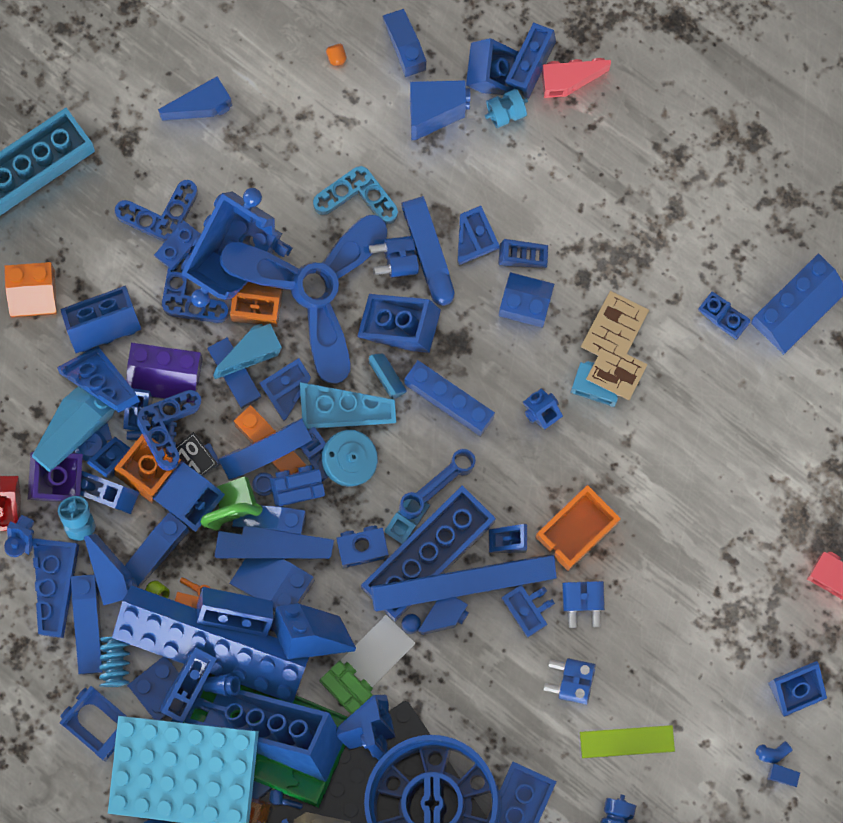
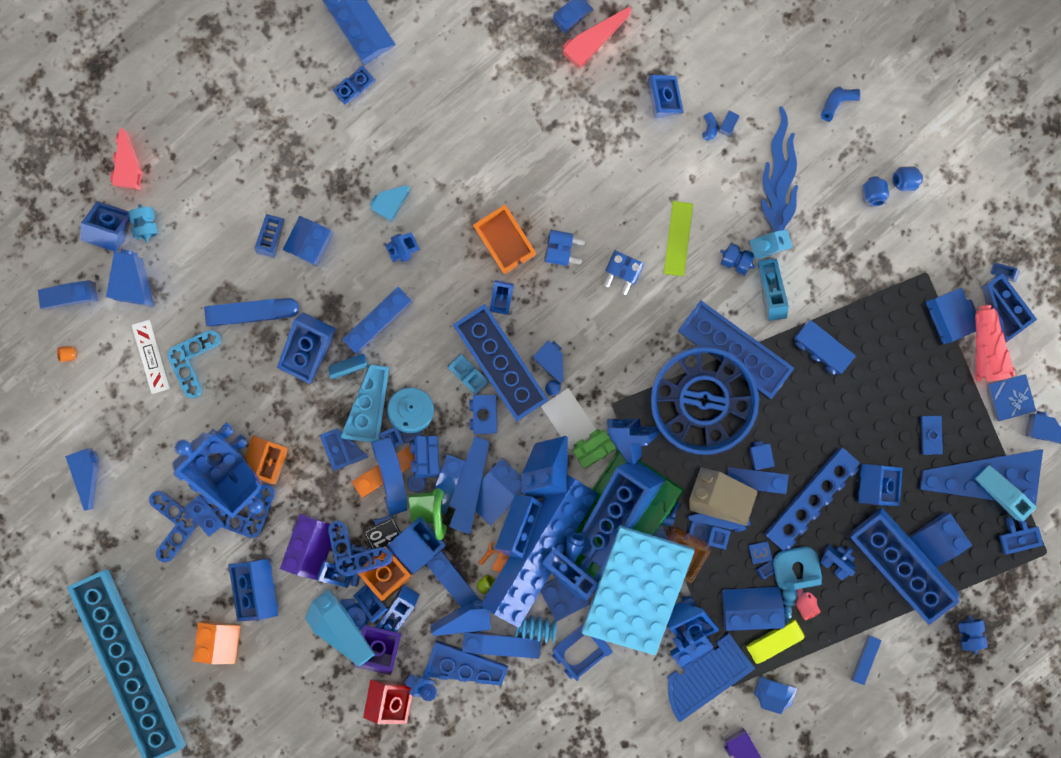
camera: 75 degrees left, 10 degrees up
blue wing [57,346,140,412] -> none
dark azure wheel [58,496,96,541] -> none
blue tile [207,337,262,409] -> none
dark azure slope [213,324,282,379] -> none
blue piece [220,215,387,384] -> none
blue piece [369,236,419,278] -> none
blue tile [371,554,557,611] -> none
blue piece [399,449,476,519] -> none
blue wing [458,206,500,265] -> none
blue hinge [501,585,555,638] -> none
blue panel [505,22,556,99] -> none
tan sticker [581,291,649,400] -> none
none -> white sticker [132,320,170,394]

